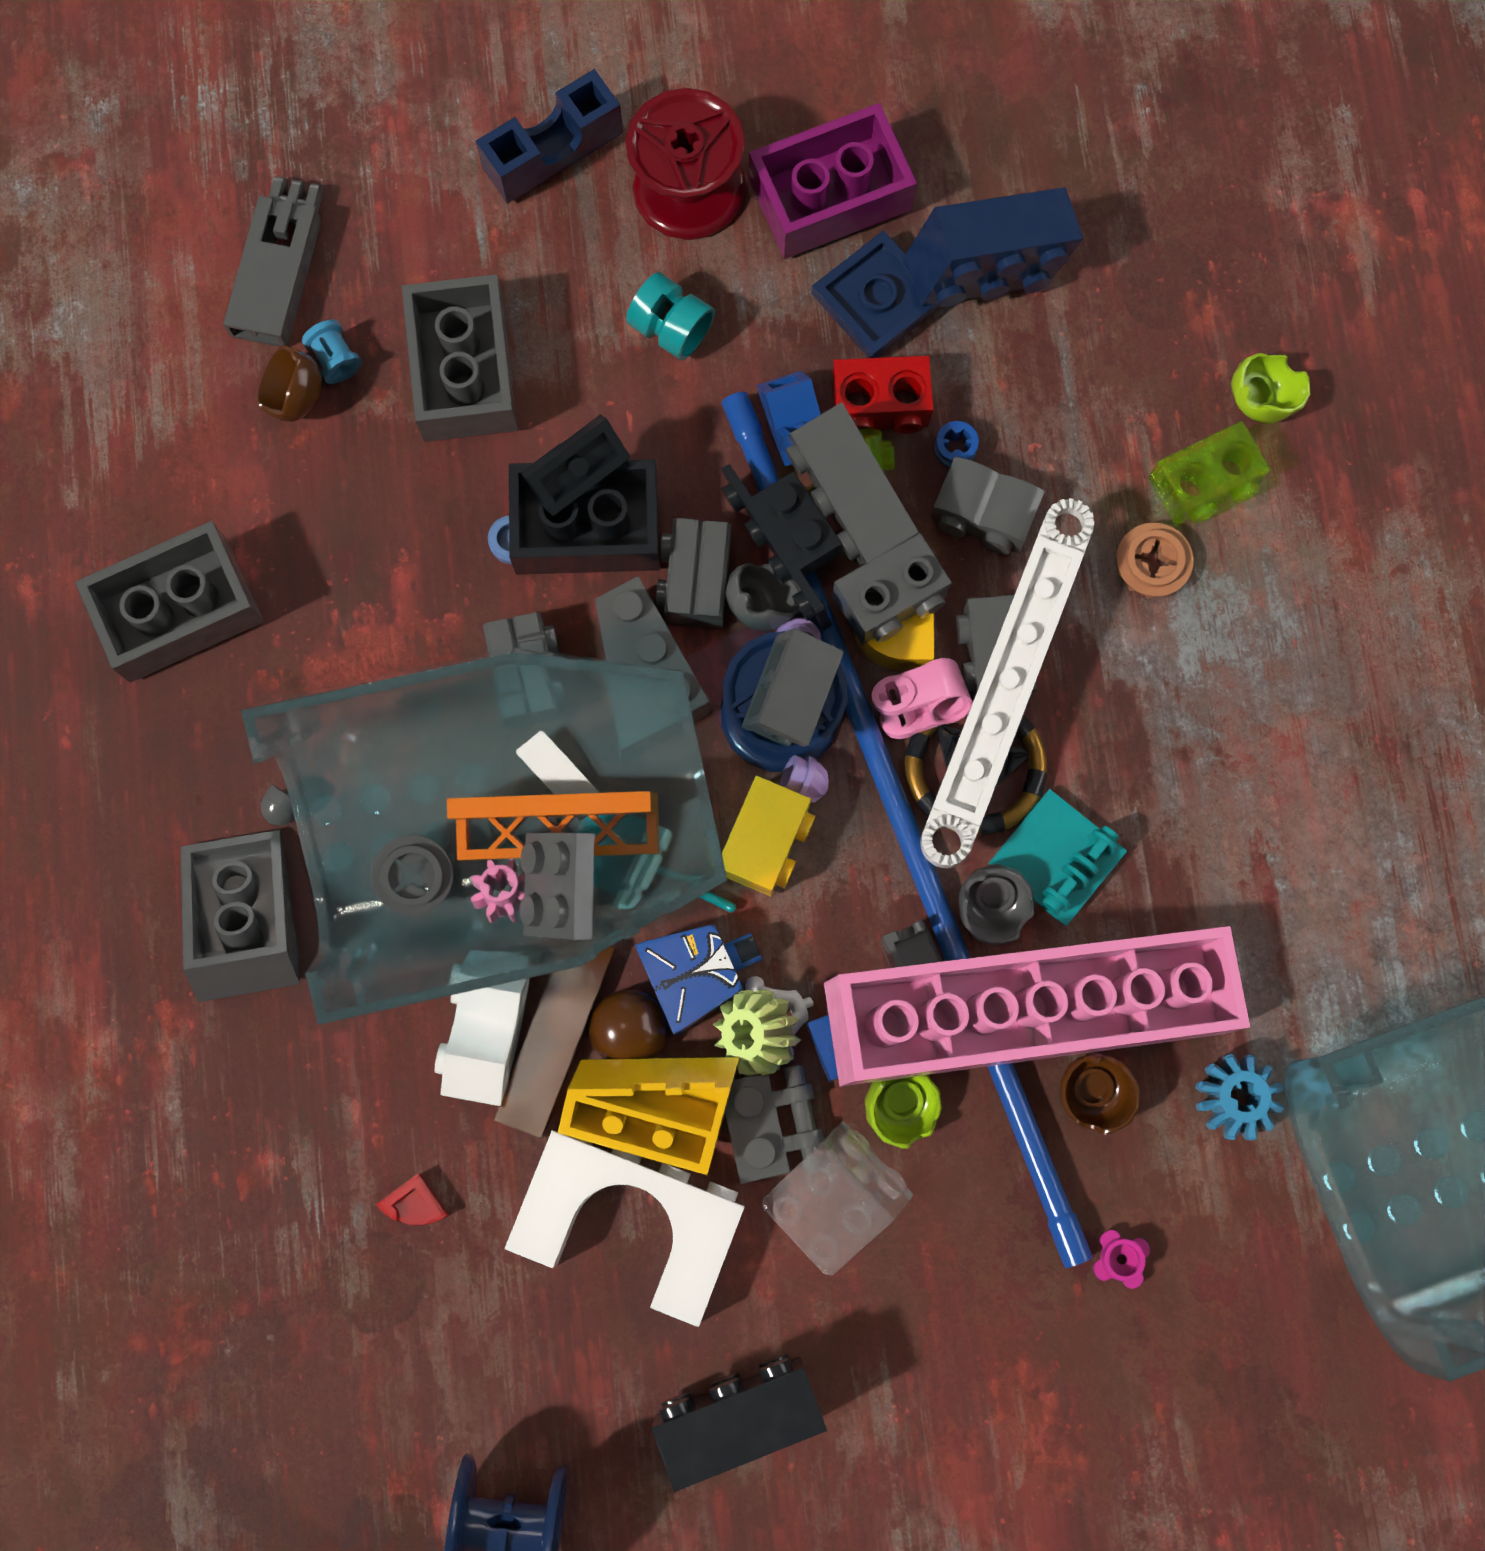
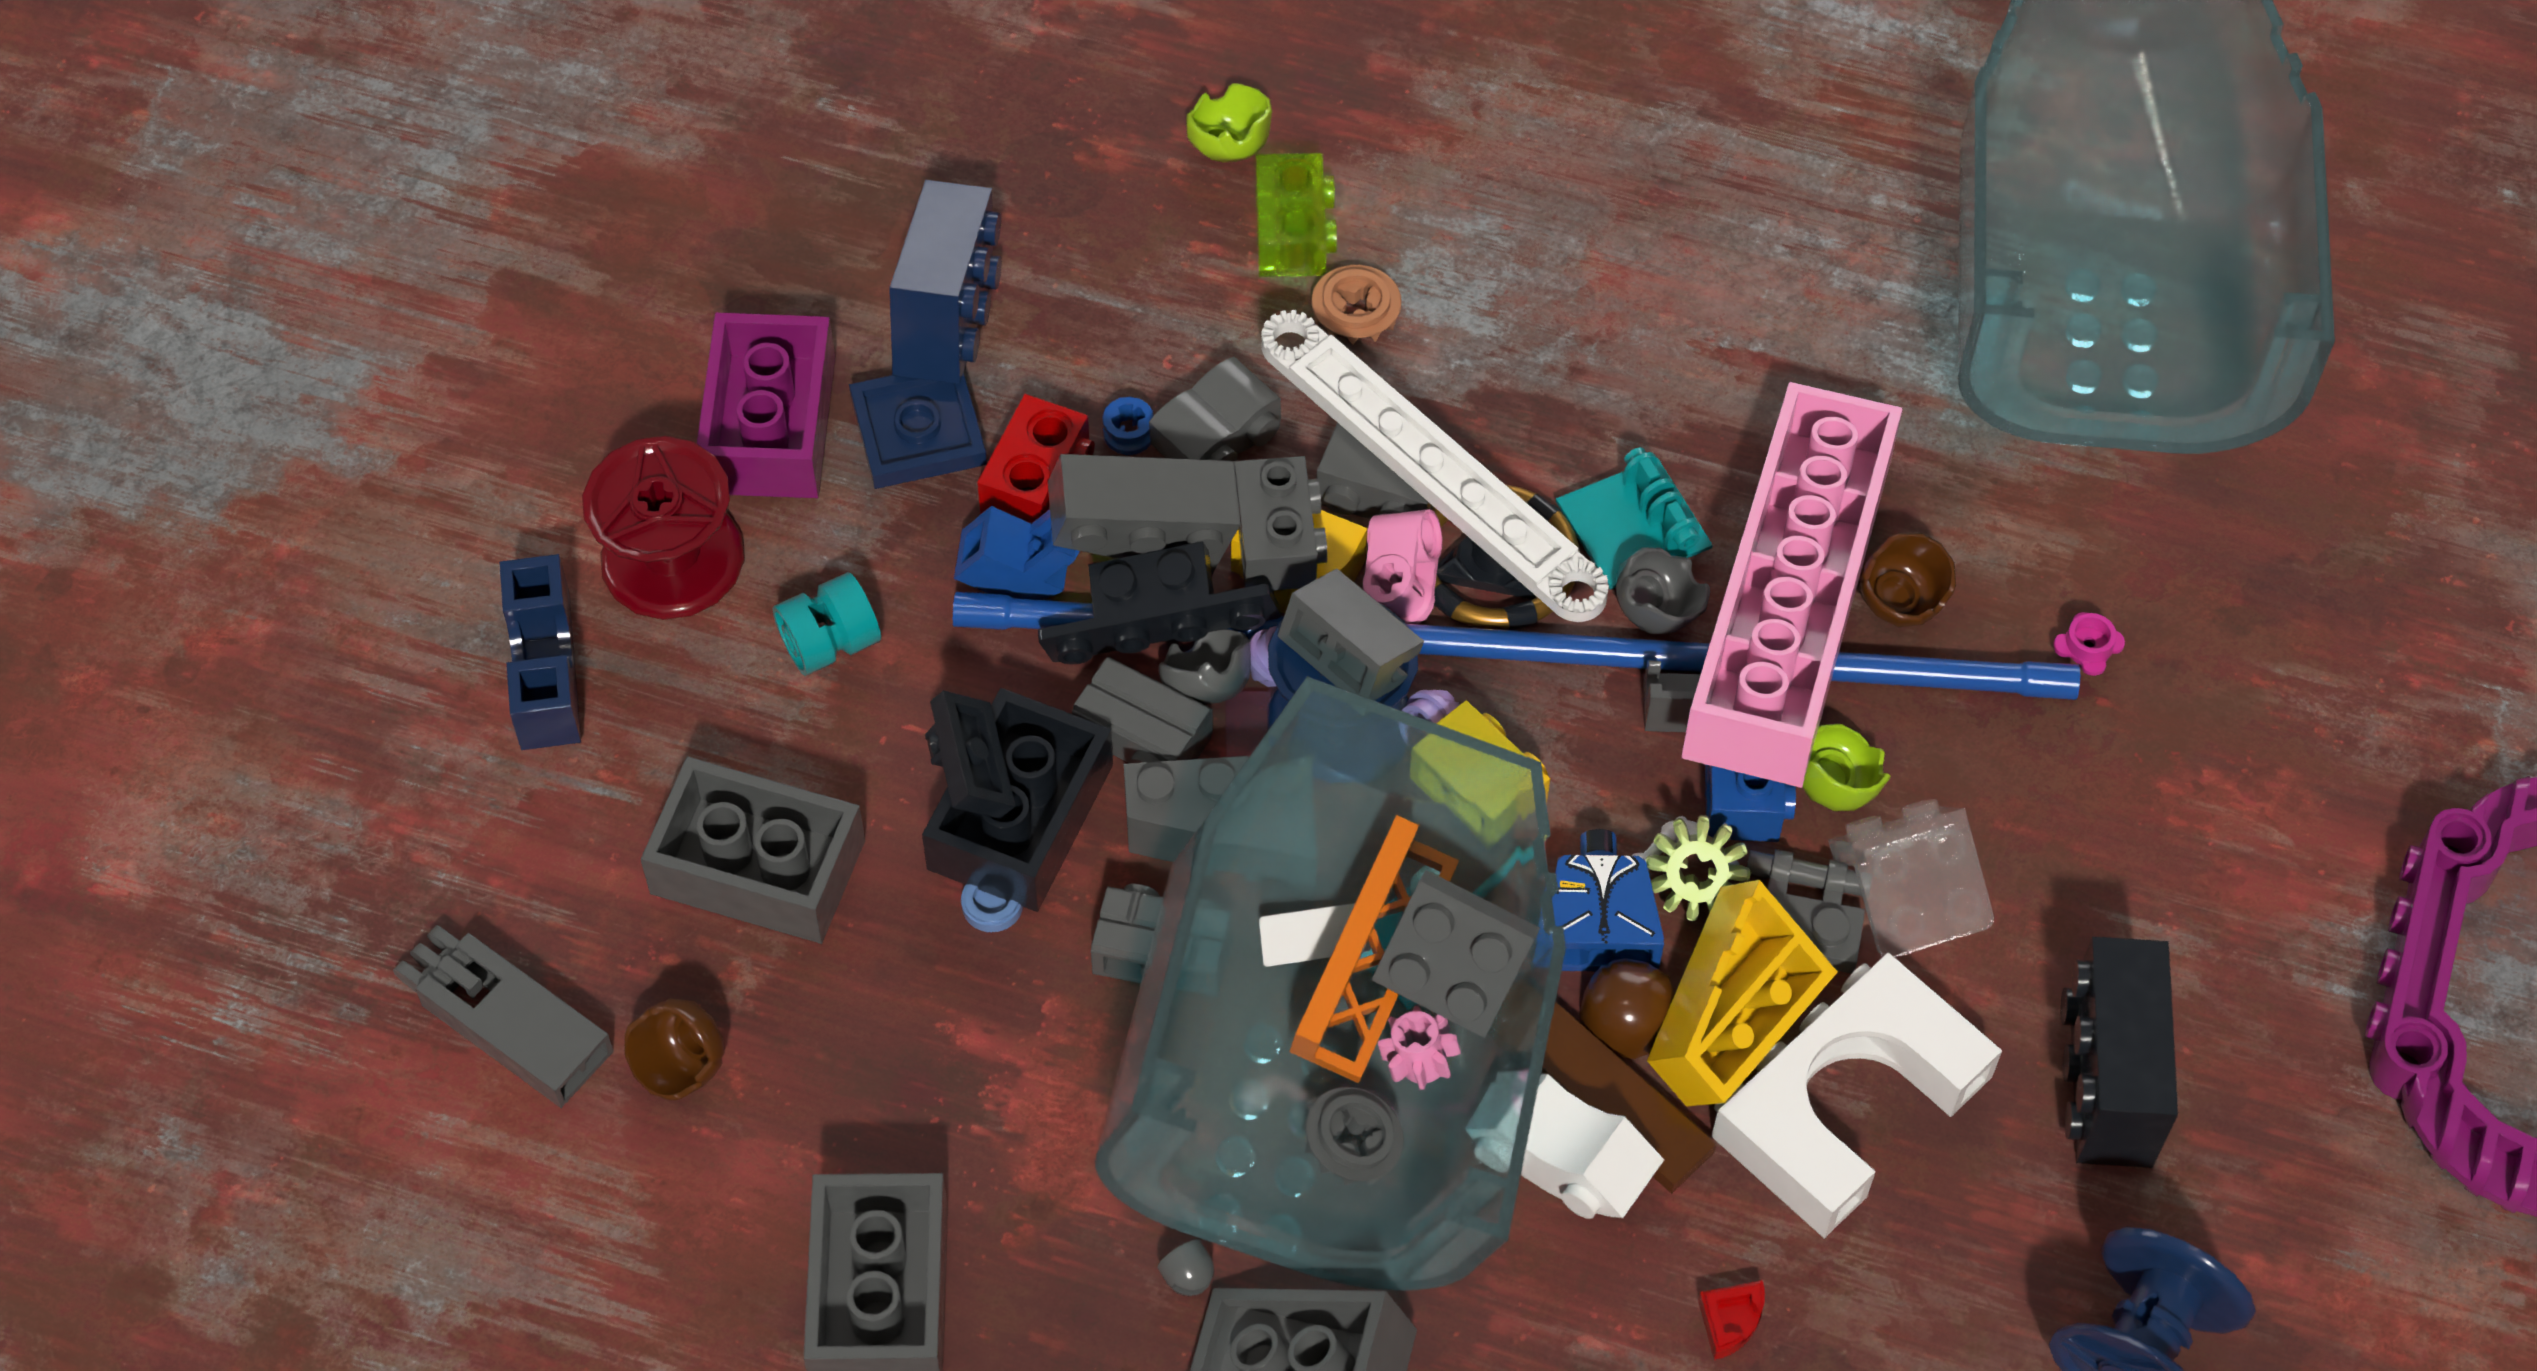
camera: 65 degrees left, 20 degrees down
dark azure bush [302,319,363,384] -> none
dark azure gear [1195,1054,1284,1141] -> none

